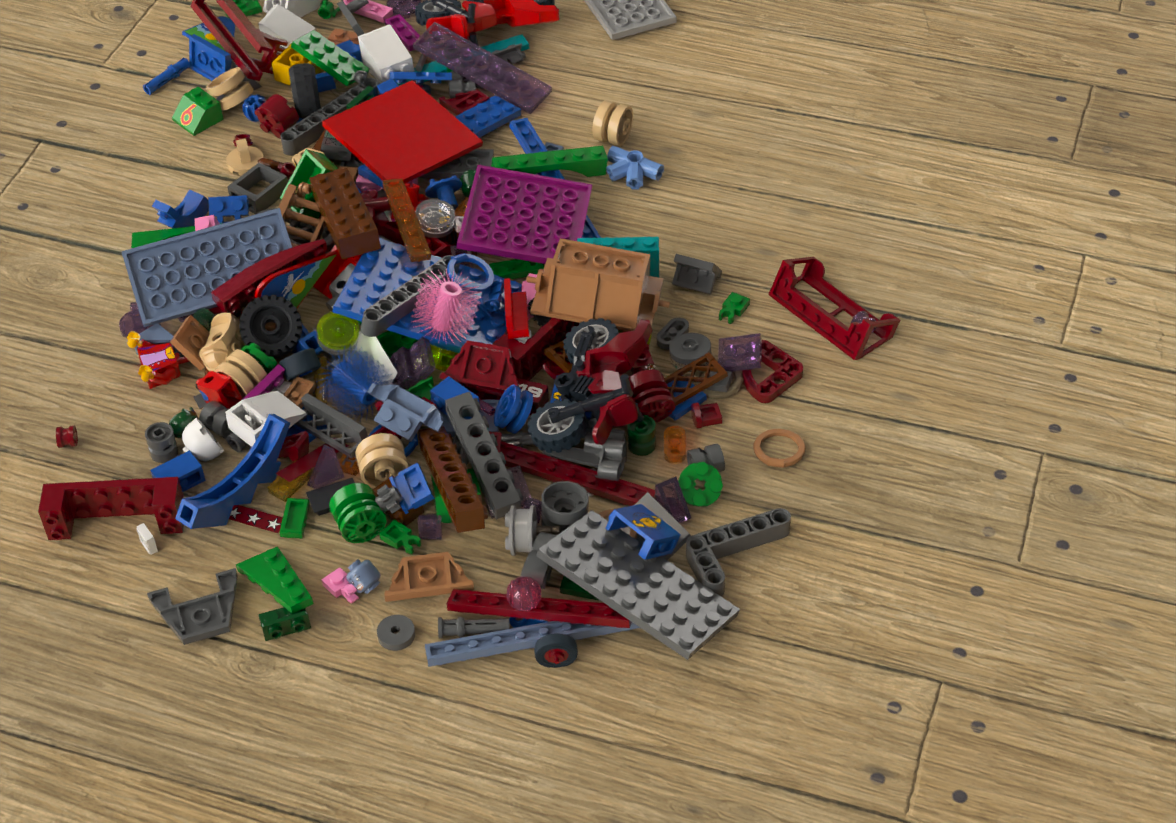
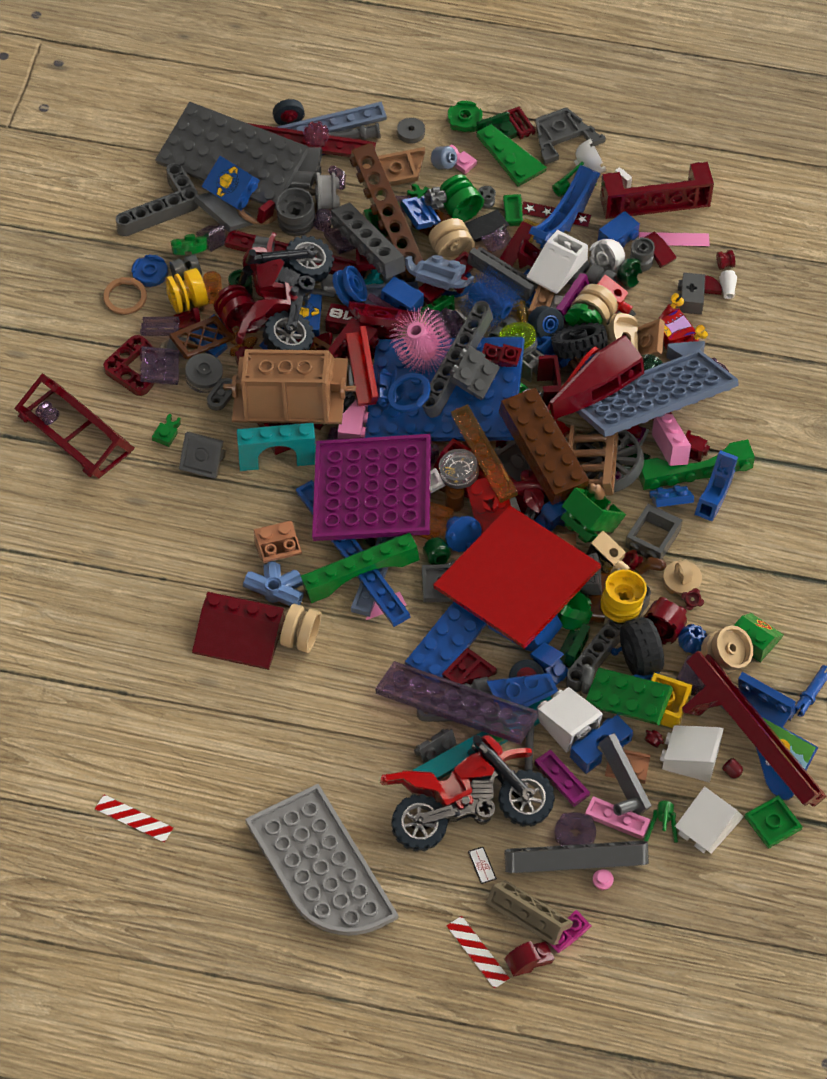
camera: 170 degrees right, 10 degrees up
none -> sticker [95,795,173,842]
none -> blue tile [132,255,168,287]
none -> tile [140,317,180,336]
none -> yellow wheel [165,268,208,314]
none -> dark red slope [192,591,285,670]
none -> nougat slope [254,520,302,563]
none -> dark red tile [257,200,275,224]
none -> arm [328,165,346,190]
none -> green plate [447,101,483,132]
none -> dark grey plate [449,346,500,400]
none -> dark grey wheel [478,186,496,208]
none -> dark red slope [482,343,522,367]
none -> dark red tile [505,106,536,140]
none -> dark red panel [537,355,562,407]
none -> green plant [552,162,597,197]
none -> white cylinder [574,138,606,173]
none -> yellow wheel [600,570,647,623]
none -> bright pink sticker [639,232,710,246]
none -> dark red slope [644,231,677,268]
none -> slope [676,655,705,696]
none -> dark grey brick [677,272,705,314]
none -> dark red tile [704,275,722,295]
none -> white cone [719,270,737,299]

